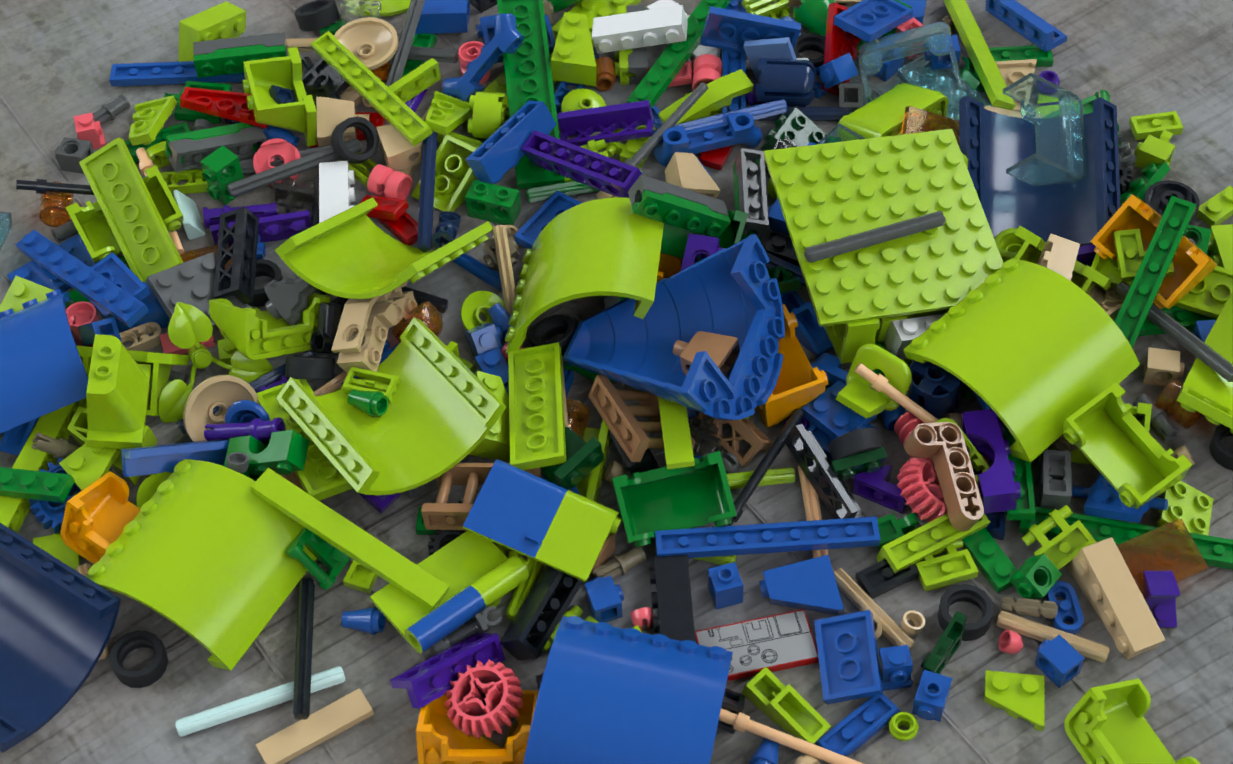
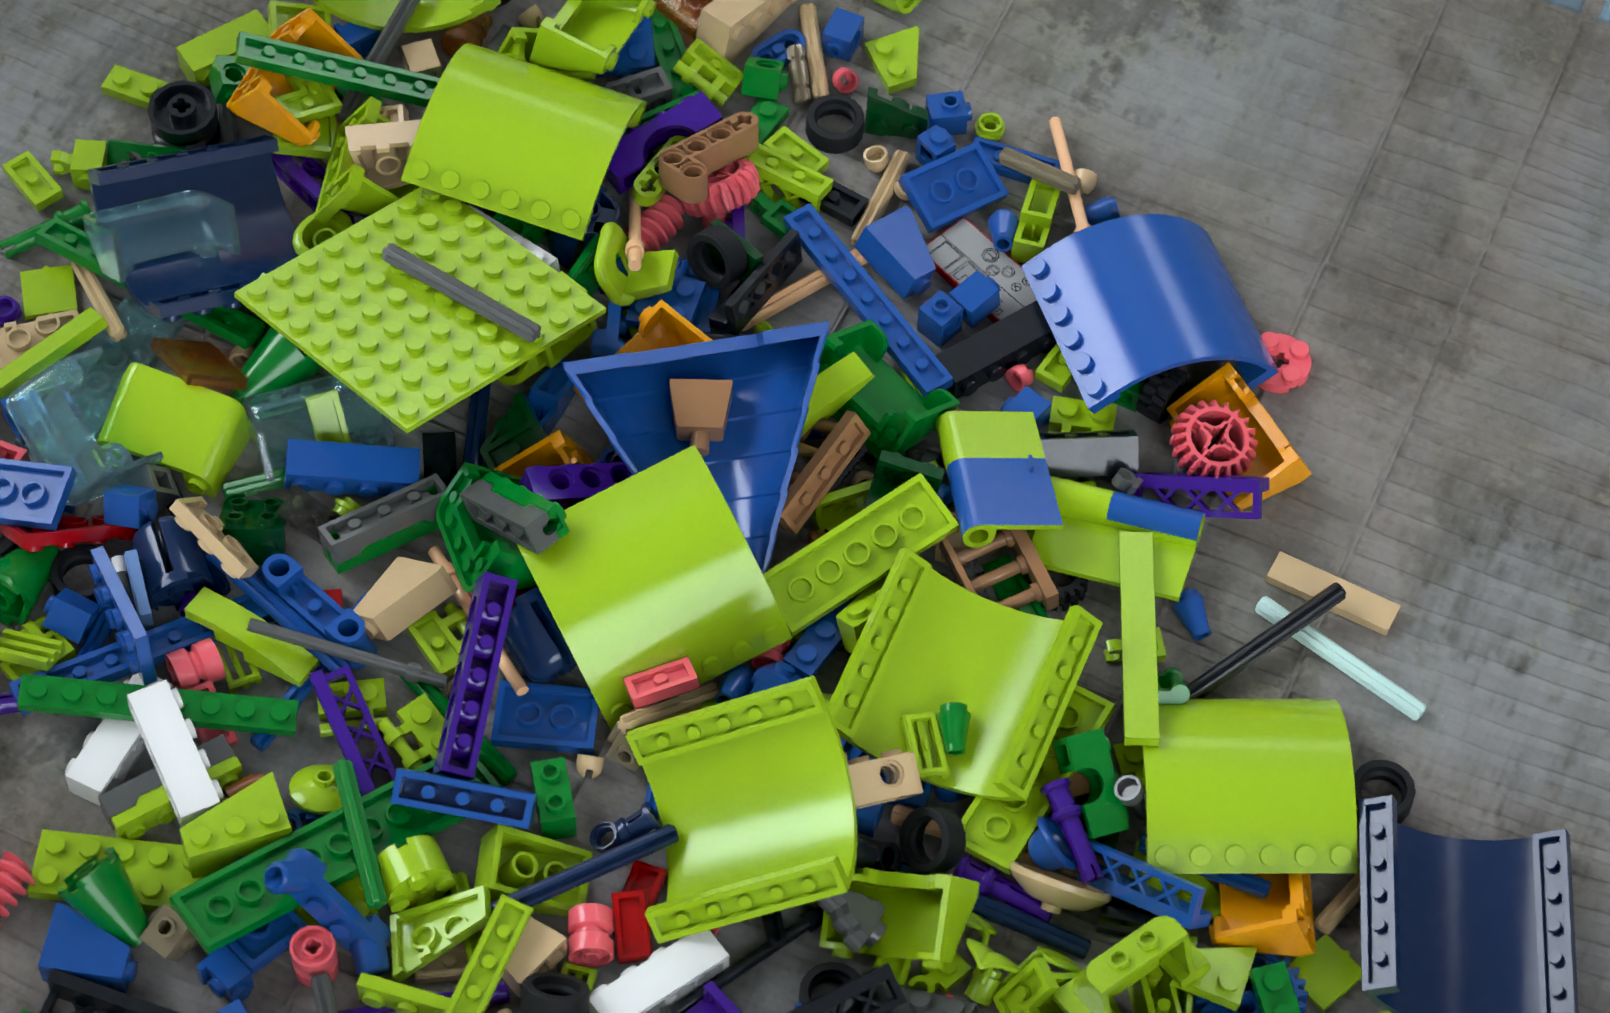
camera: 125 degrees left, 5 degrees up
none -> tan wing [169,496,259,579]
none -> green axle [333,758,387,910]
none -> coral plate [623,657,700,709]
none -> blue brick [949,270,1000,328]
none -> blue cone [988,209,1019,252]
none -> dark tan axle [998,147,1081,195]

